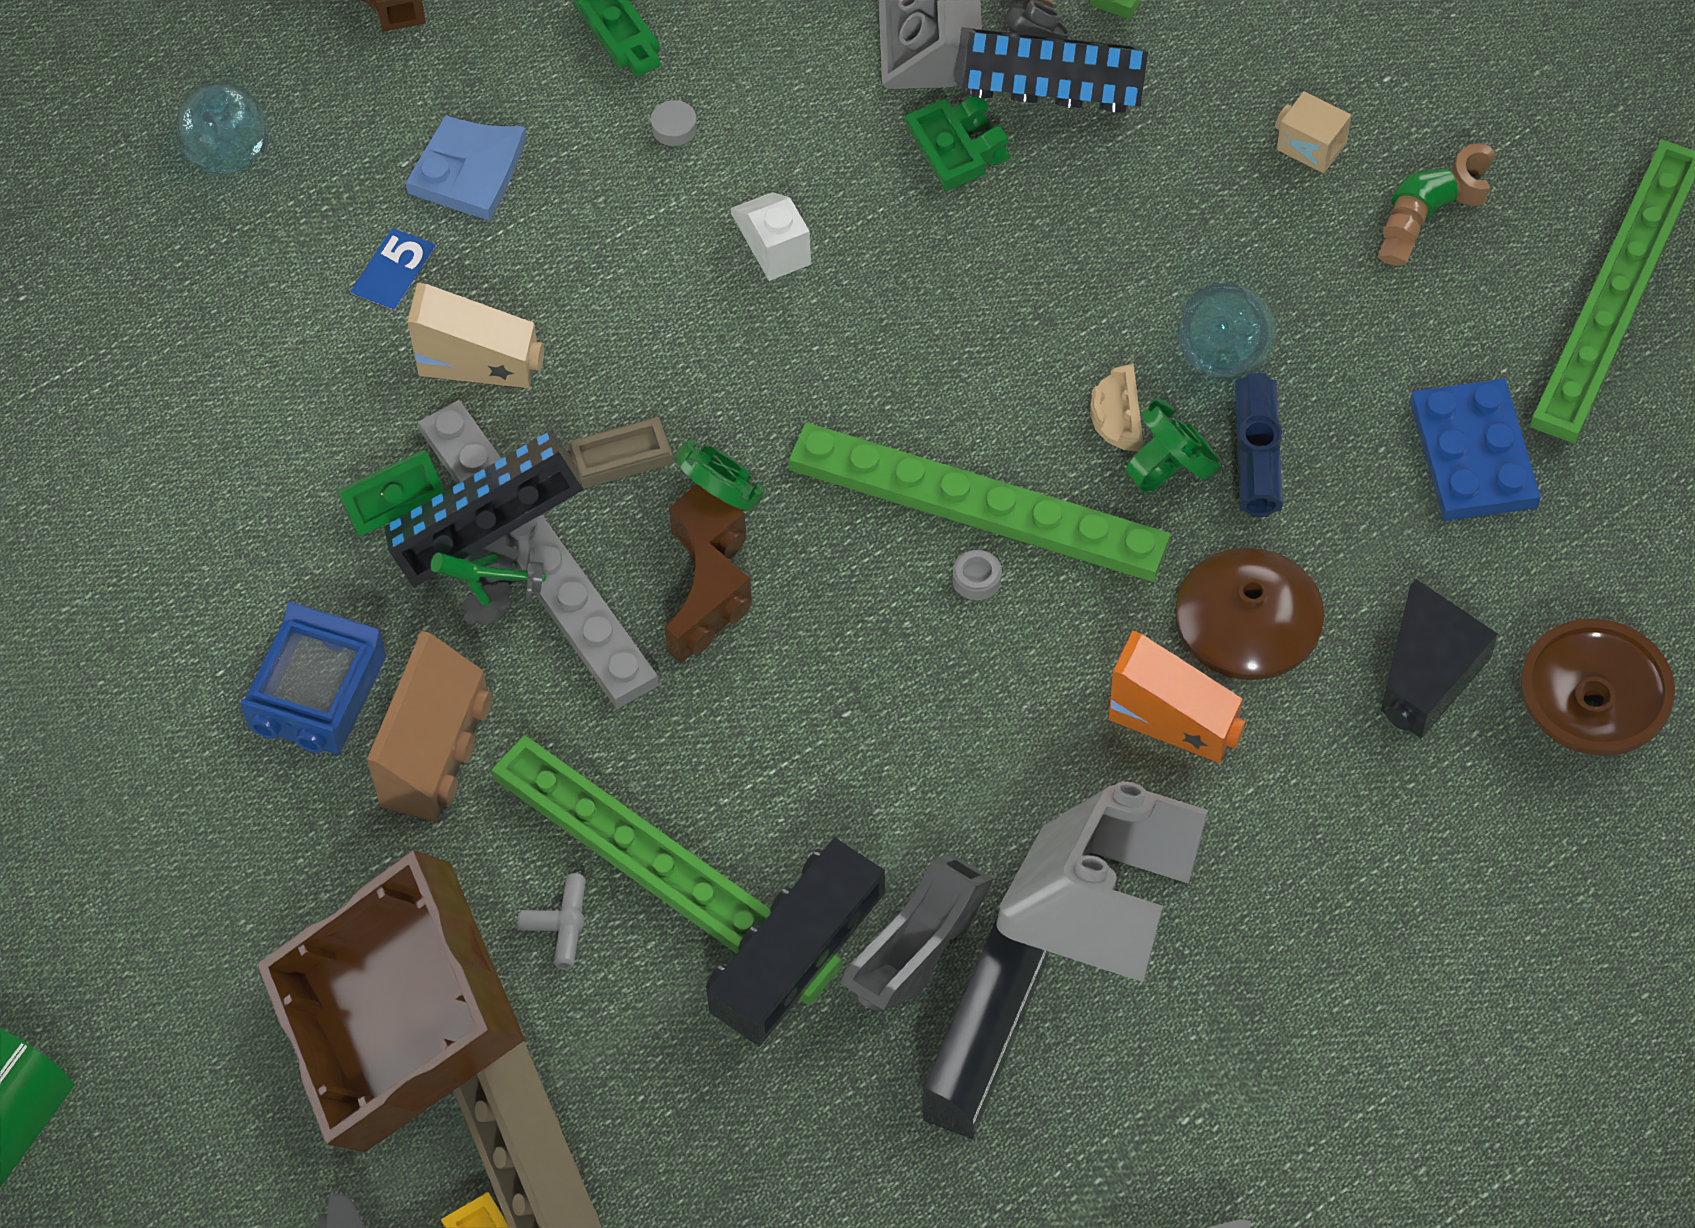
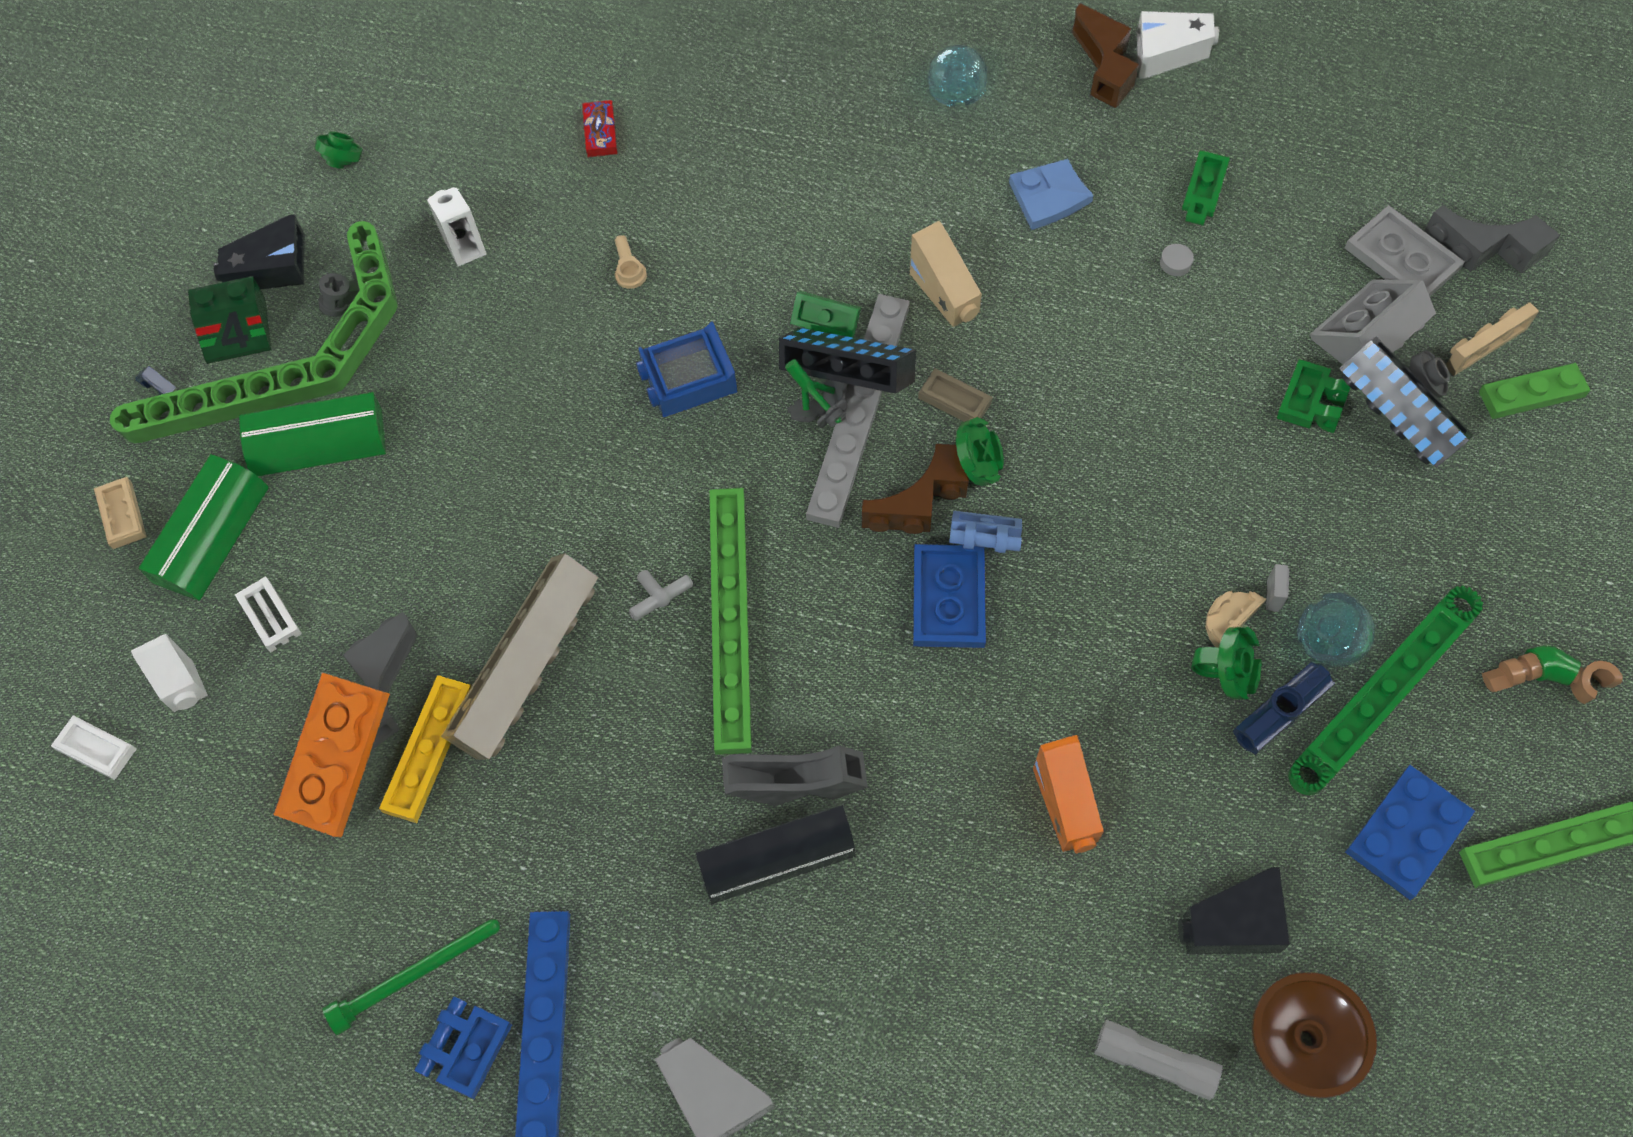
camera: 50 degrees right, 5 degrees up
reddish brown tile [257,850,525,1152] -> none
blue sticker [350,228,436,310] -> none
medium nougat slope [367,631,492,822] -> none
black brick [706,837,885,1047] -> none
white slope [731,192,811,281] -> none
bright green plate [789,422,1171,583] -> none
light grey tile [953,550,1002,600] -> none
light grey windscreen [996,782,1208,982] -> none
reddish brown dish [1175,548,1324,680] -> none
tan brick [1275,91,1351,173] -> none
none -> tan plate [615,235,647,289]
none -> blue plate [913,544,986,648]
none -> medium blue plate [949,511,1022,553]
none -> light grey axle [1094,1019,1223,1100]
none -> light grey tile [1266,564,1289,612]
none -> green plate [1288,586,1483,796]

